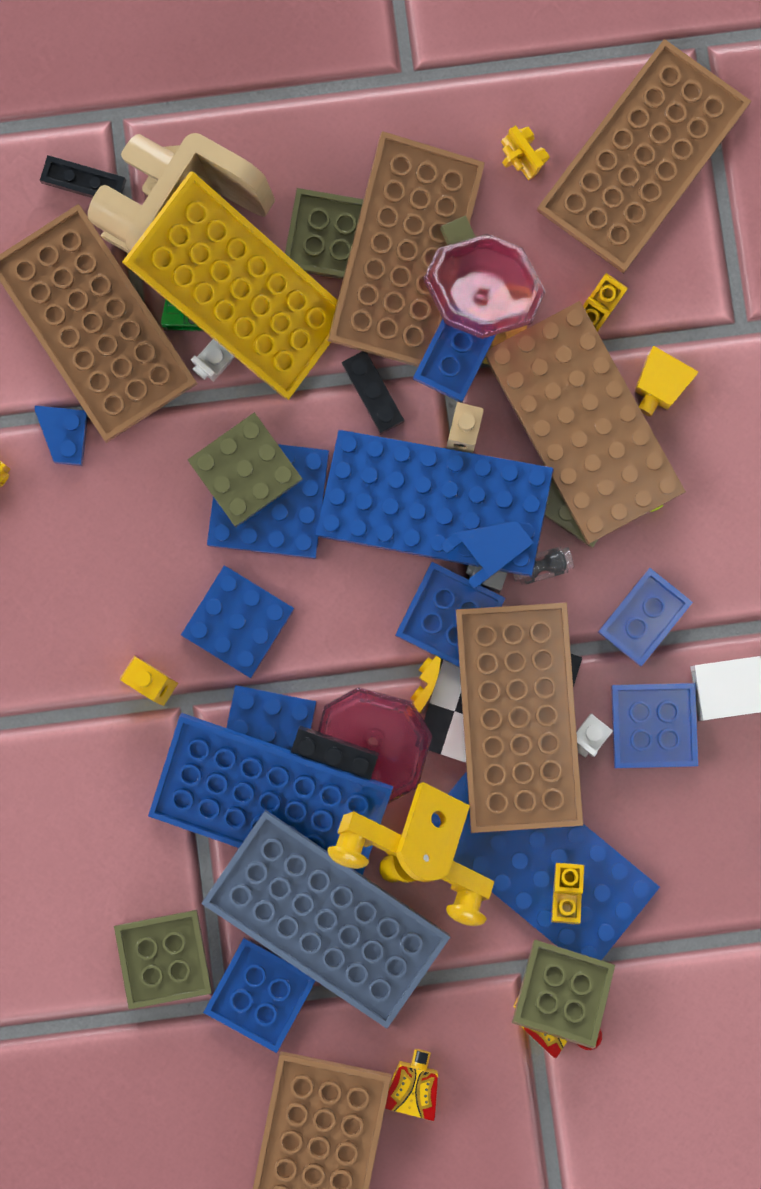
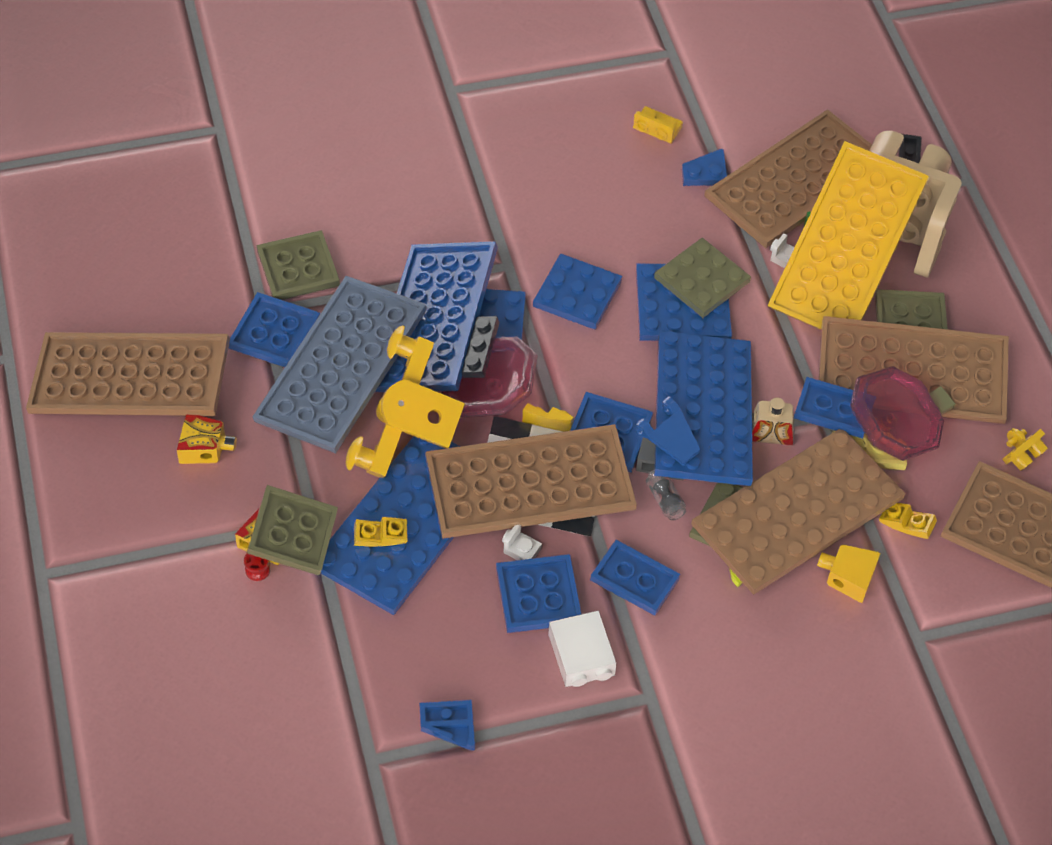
camera: 80 degrees right, 30 degrees down
yellow torso [120,655,179,706] -> none
black plate [342,351,404,435] -> none

